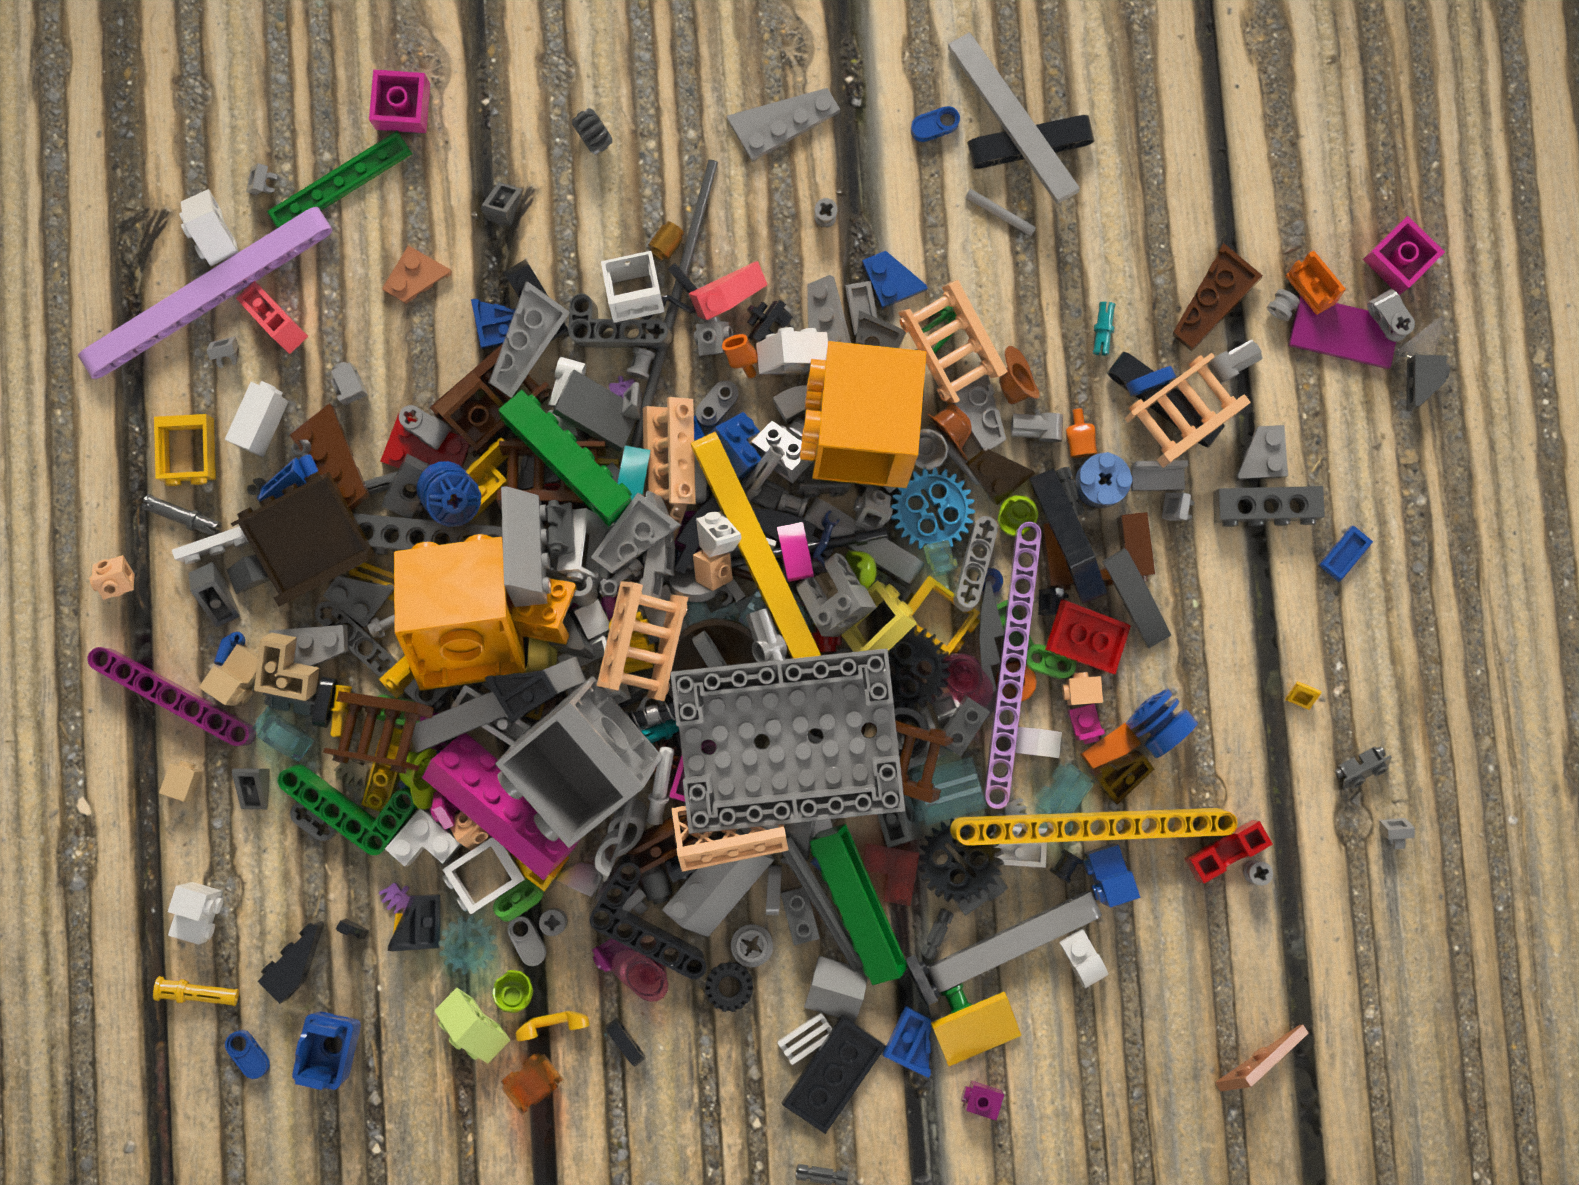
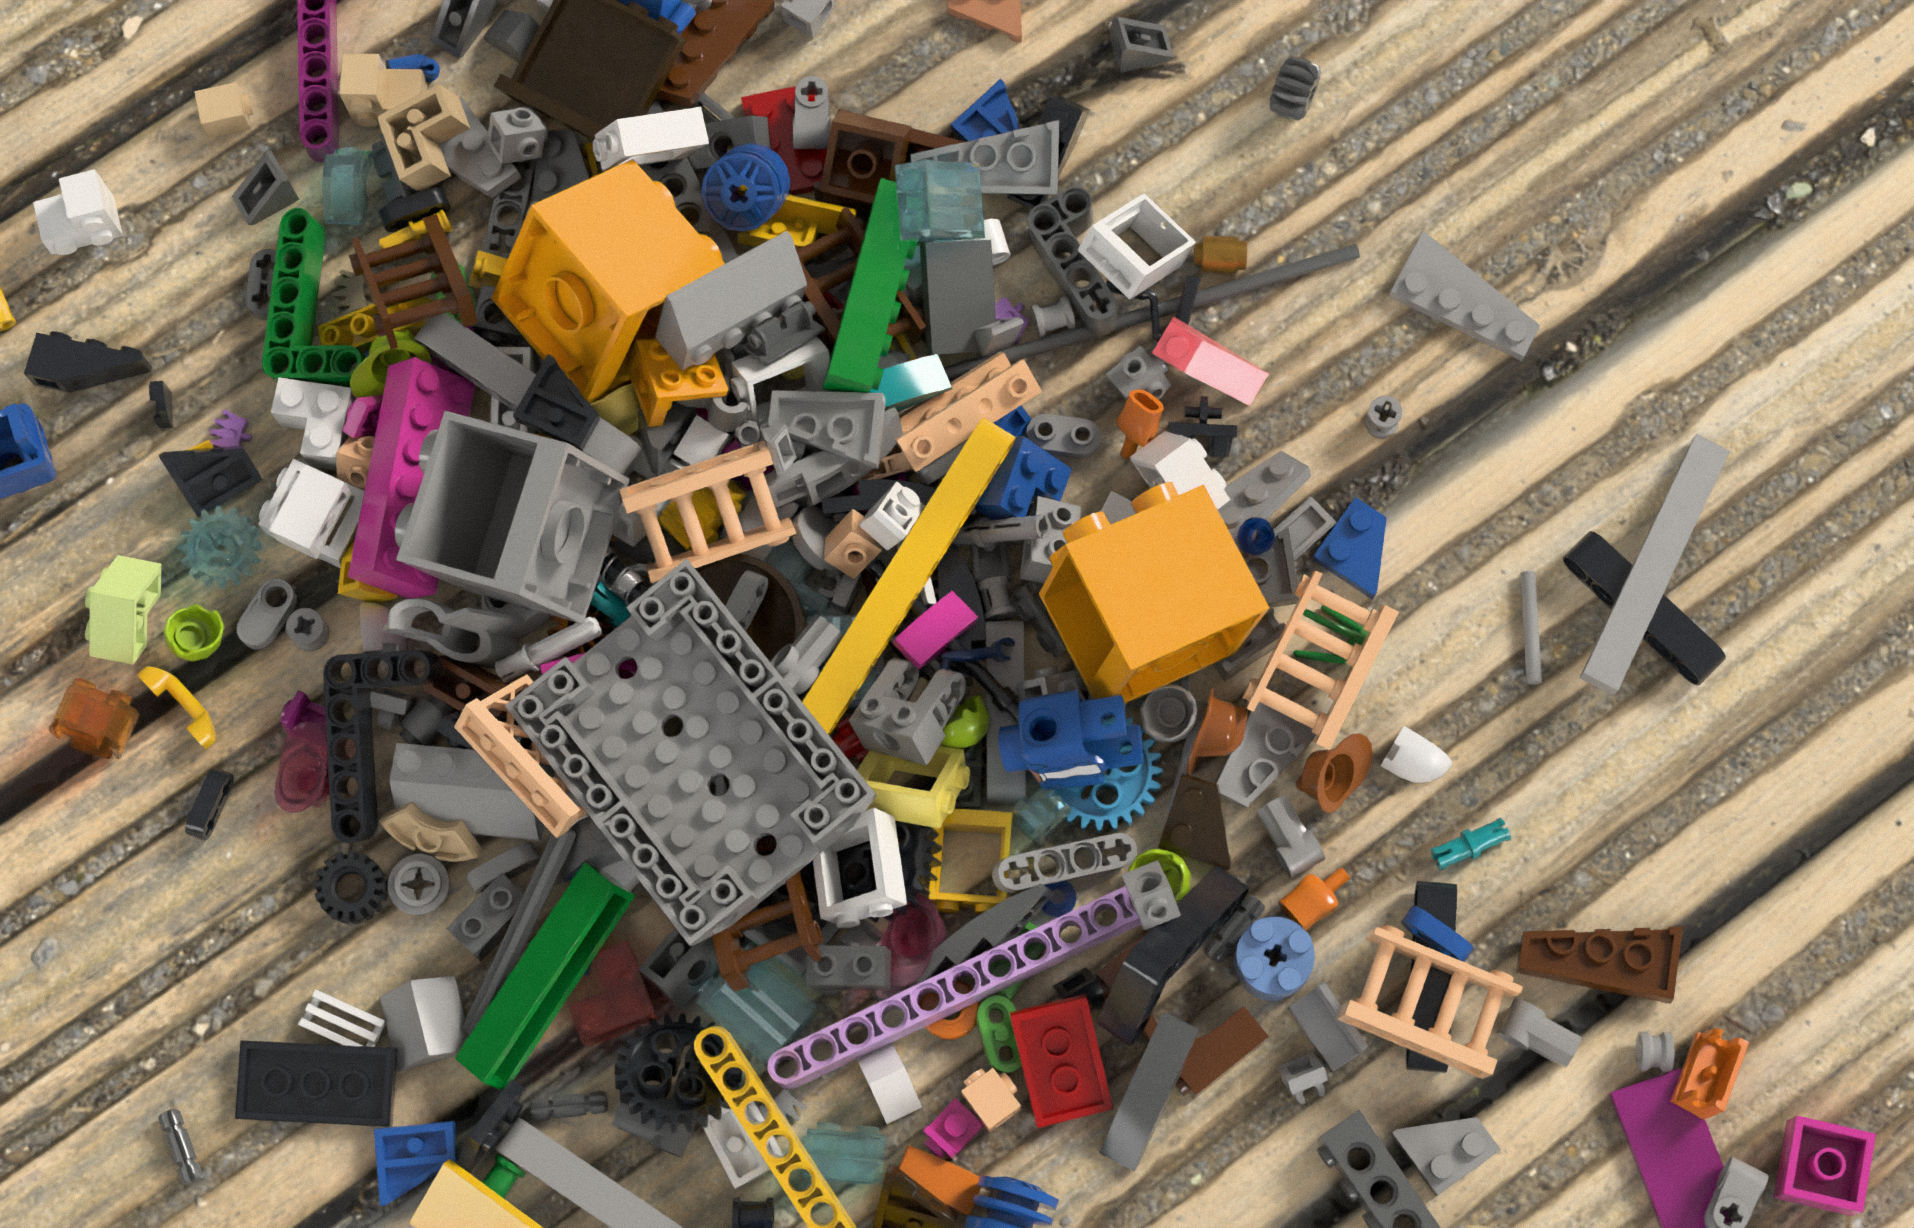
camera: 65 degrees right, 10 degrees down
bright green plate [493,879,544,921] -> none
blue piece [911,106,960,142] -> none
none -> white brick [269,464,352,559]
none -> tan tile [378,802,483,862]
none -> light grey brick [487,106,548,164]
none -> white window [593,107,709,171]
none -> light grey slope [761,424,797,476]
none -> white window [813,808,907,928]
none -> clear light blue brick [895,160,985,242]
none -> blue piece [998,688,1144,790]
none -> light grey brick [1121,860,1181,930]
none -> clear blue plate [1238,517,1275,555]
none -> white brick [1381,726,1453,783]

